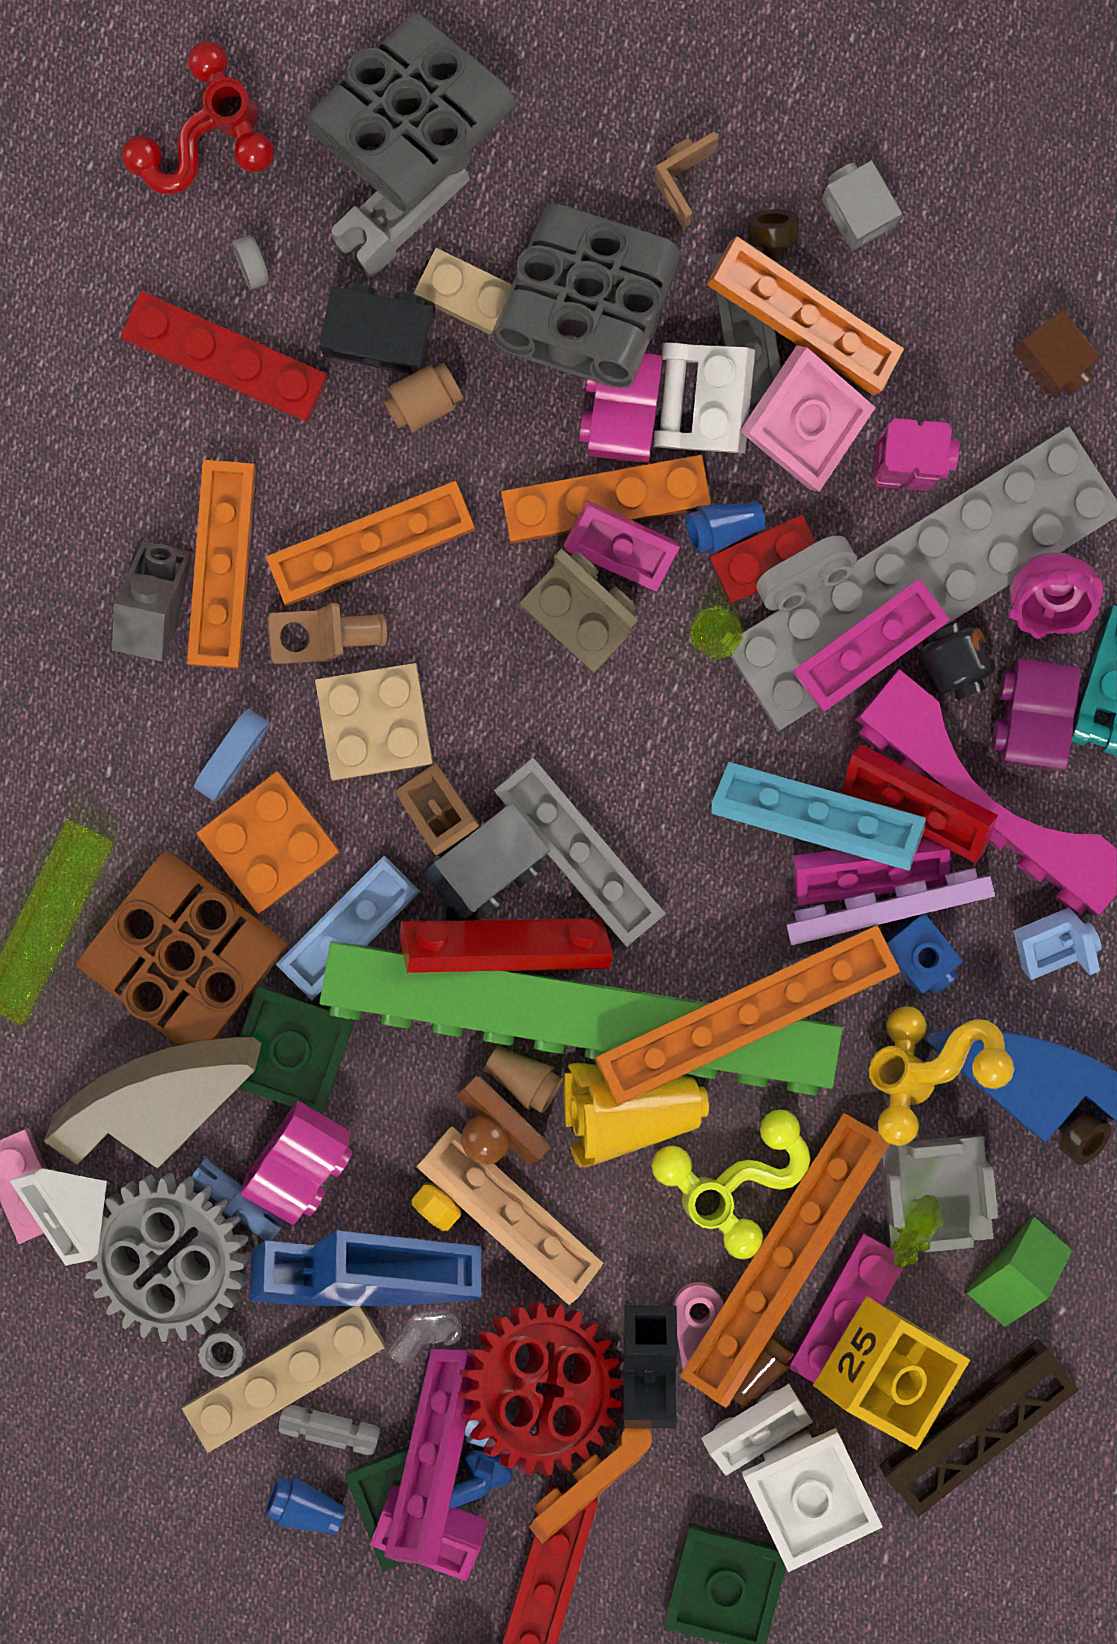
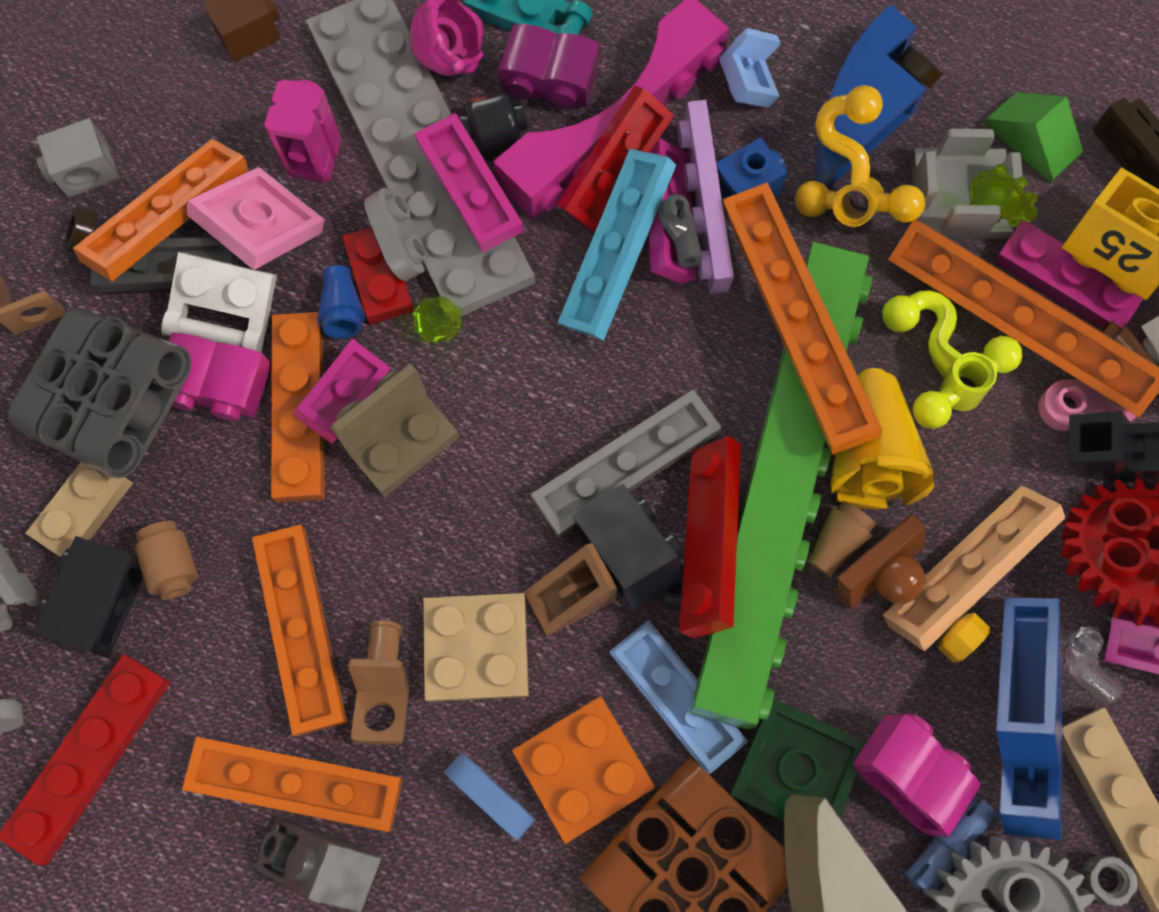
camera: 85 degrees left, 15 degrees down
none -> dark grey arm [658,194,702,267]

